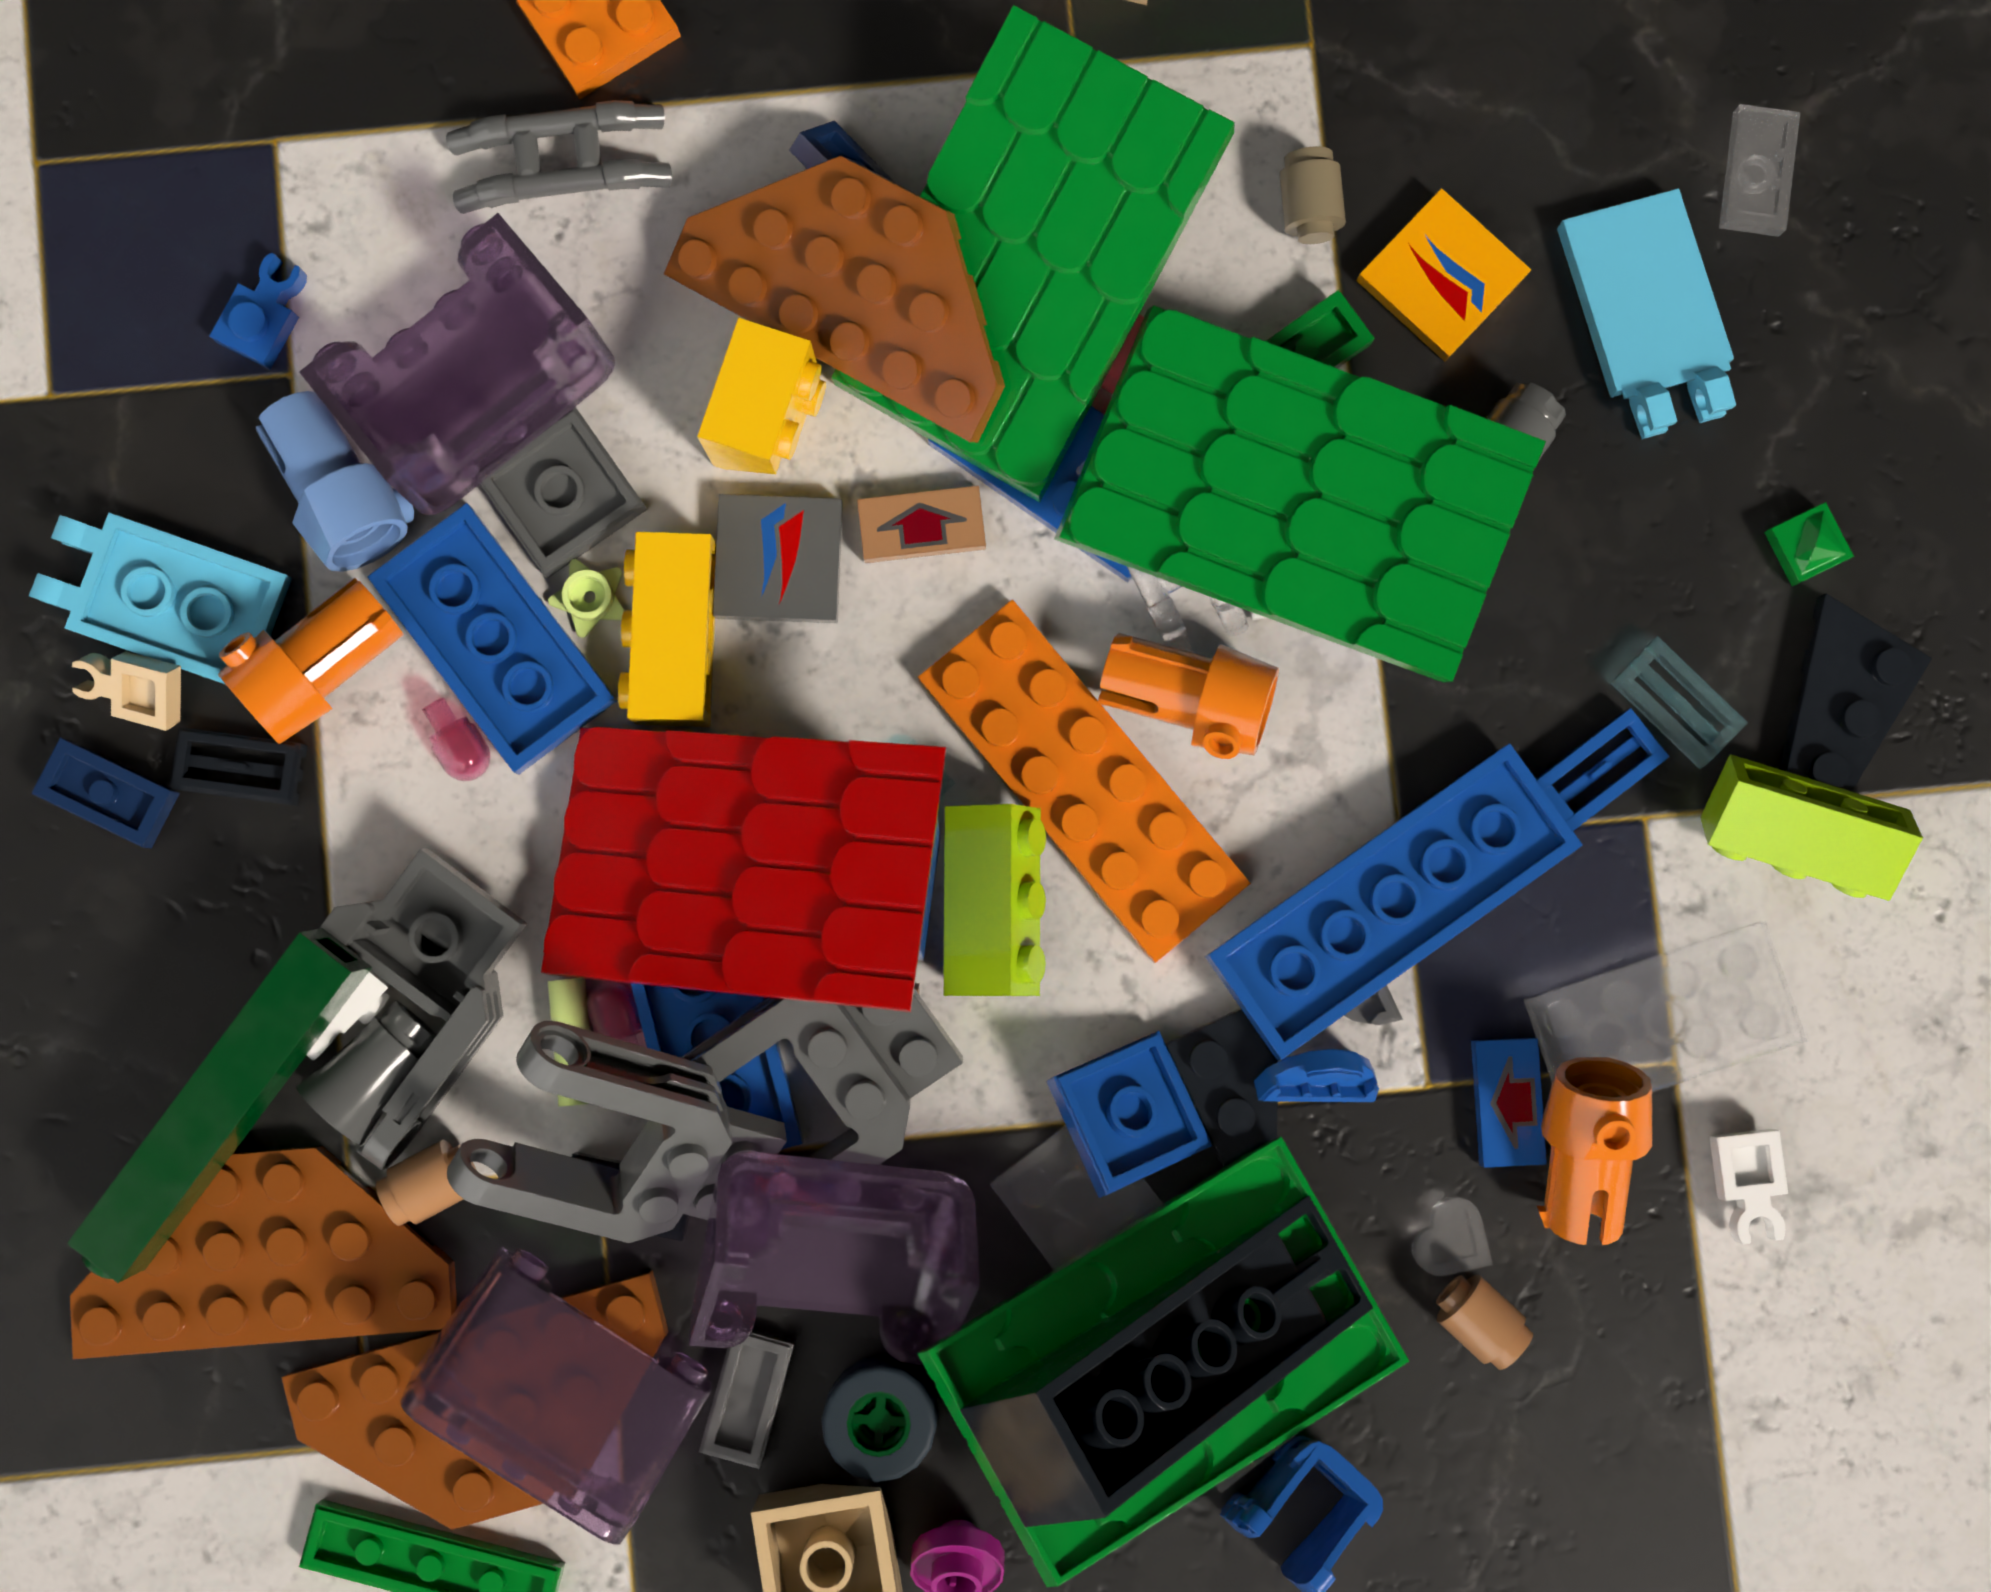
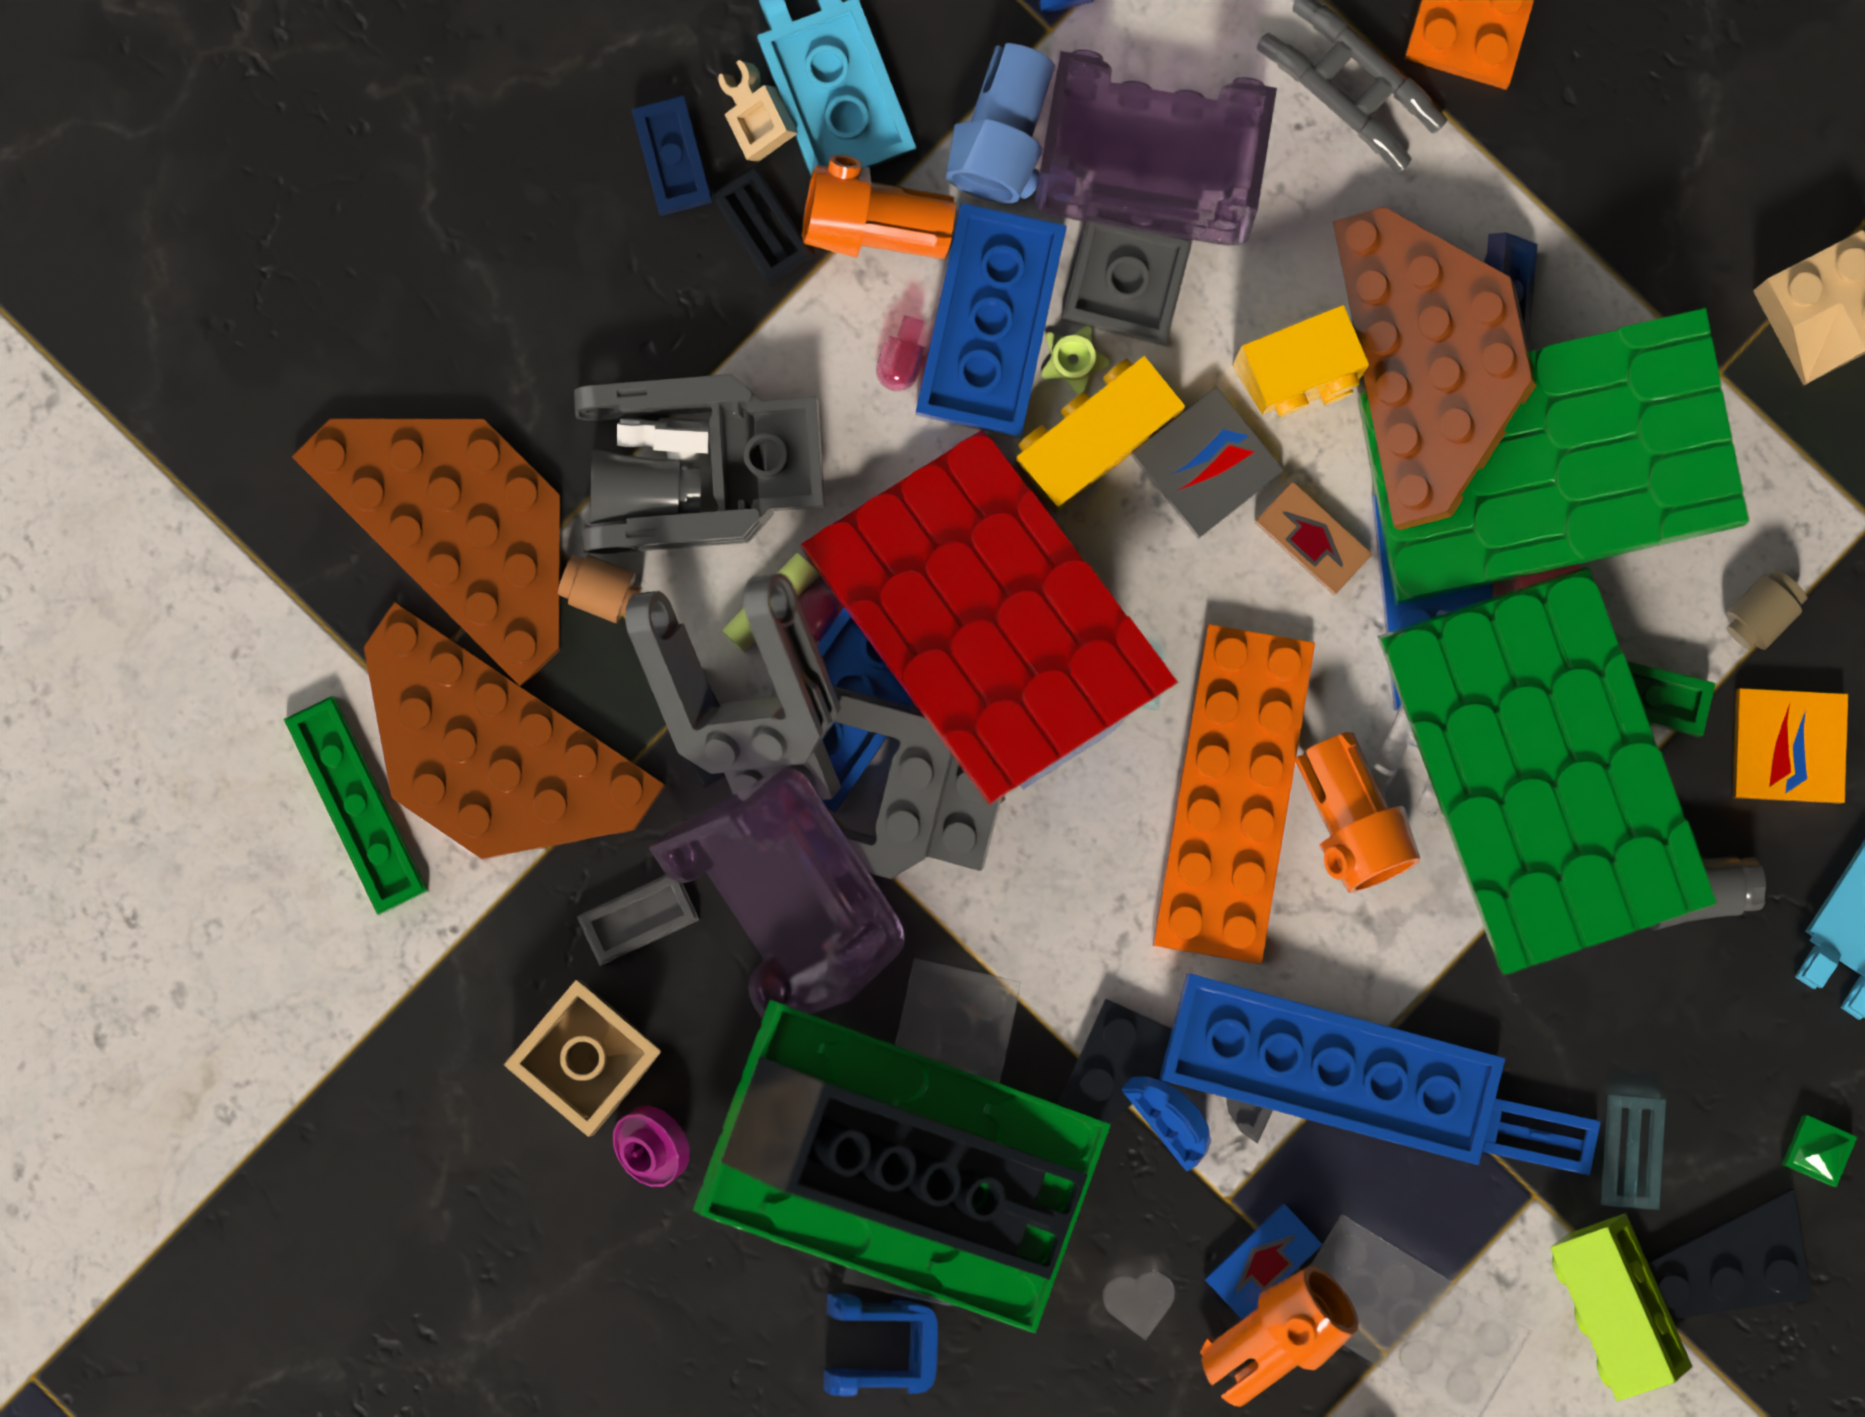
camera: 45 degrees right, 0 degrees up
dark green brick [67,928,372,1283] -> none
windscreen [400,1246,712,1545] -> none
black wheel [821,1356,938,1482] -> none
lime brick [943,804,1046,996] -> none
blue tile [1046,1031,1212,1198] -> none
medium nougat brick [1436,1274,1533,1370] -> none

